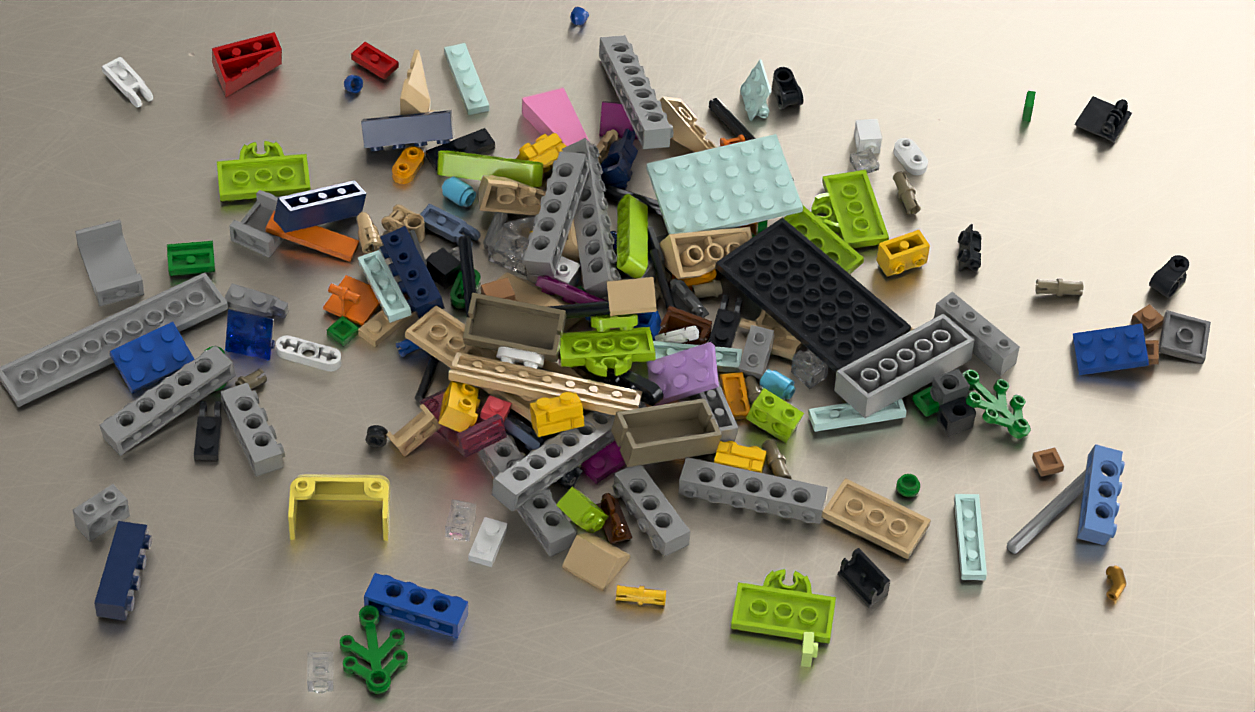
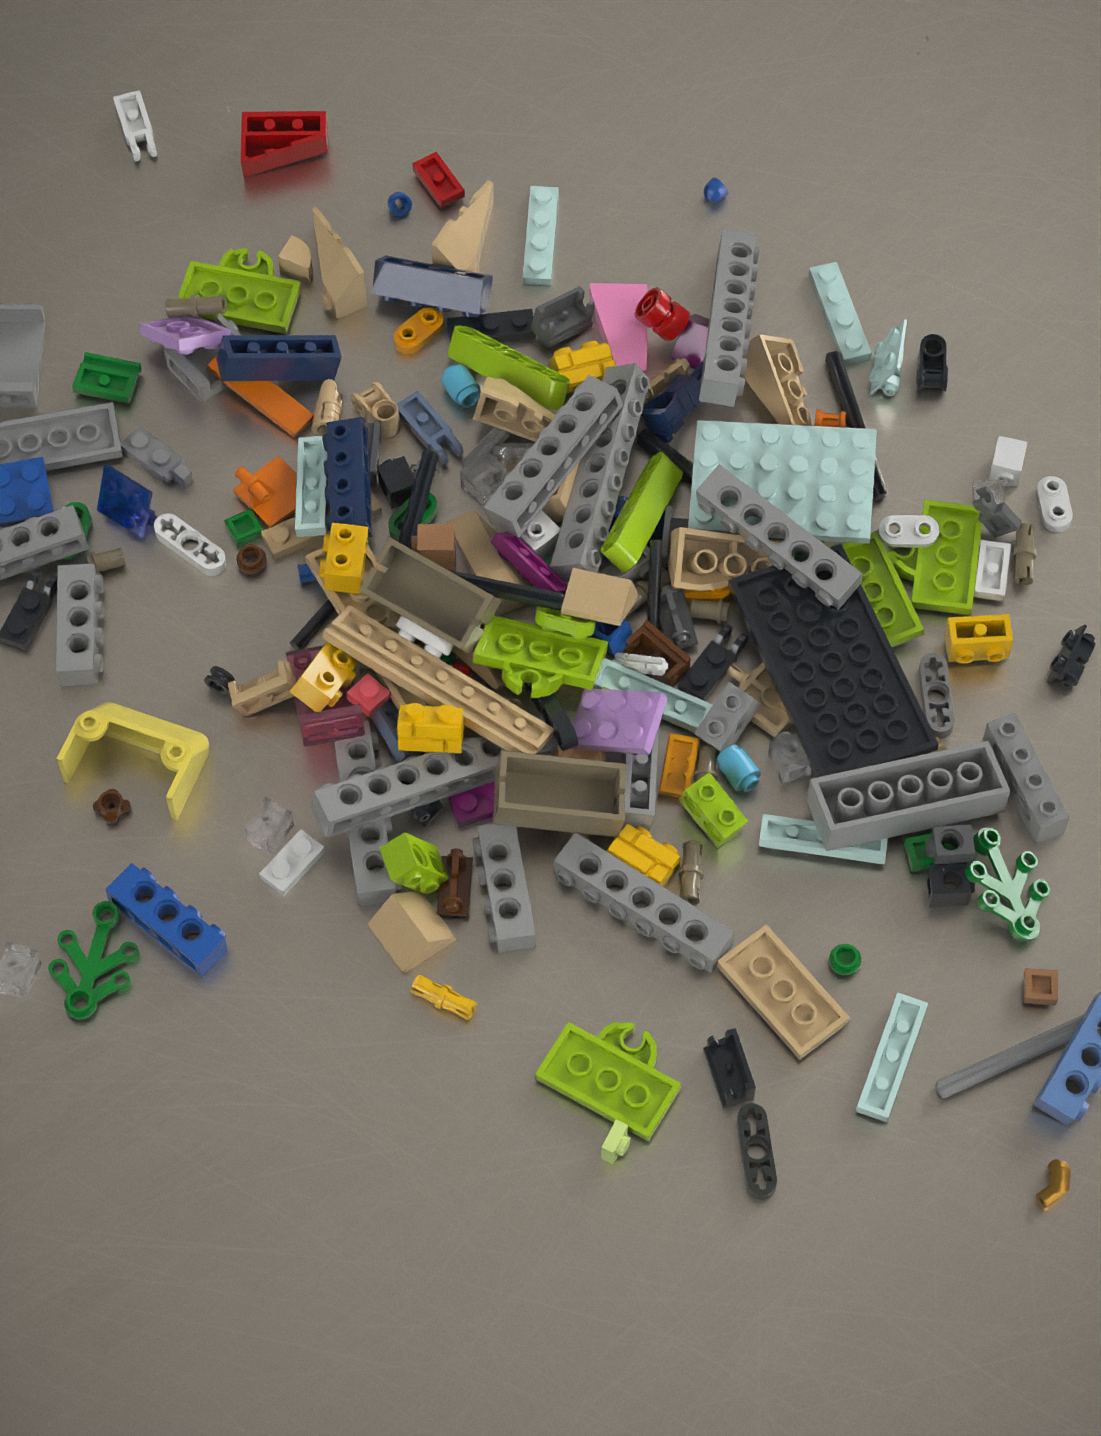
camera: 25 degrees right, 10 degrees up
none -> reddish brown plate [93,789,131,824]
none -> lavender plate [139,315,231,354]
none -> dark tan pin [165,295,226,318]
none -> reddish brown plate [236,544,267,574]
none -> tan brick [278,235,314,285]
none -> tan wedge [312,207,368,319]
none -> yellow brick [319,523,368,594]
none -> dark grey hinge [530,286,594,348]
none -> red wheel [634,287,690,342]
none -> light grey brick [696,464,862,610]
none -> pearl dark grey beam [737,1103,777,1200]
none -> light aqua plate [809,262,872,365]
none -> white plate [878,515,939,548]
none -> light grey beam [918,653,955,739]
none -> dark grey plate [972,486,1022,538]
none -> white plate [974,540,1011,601]

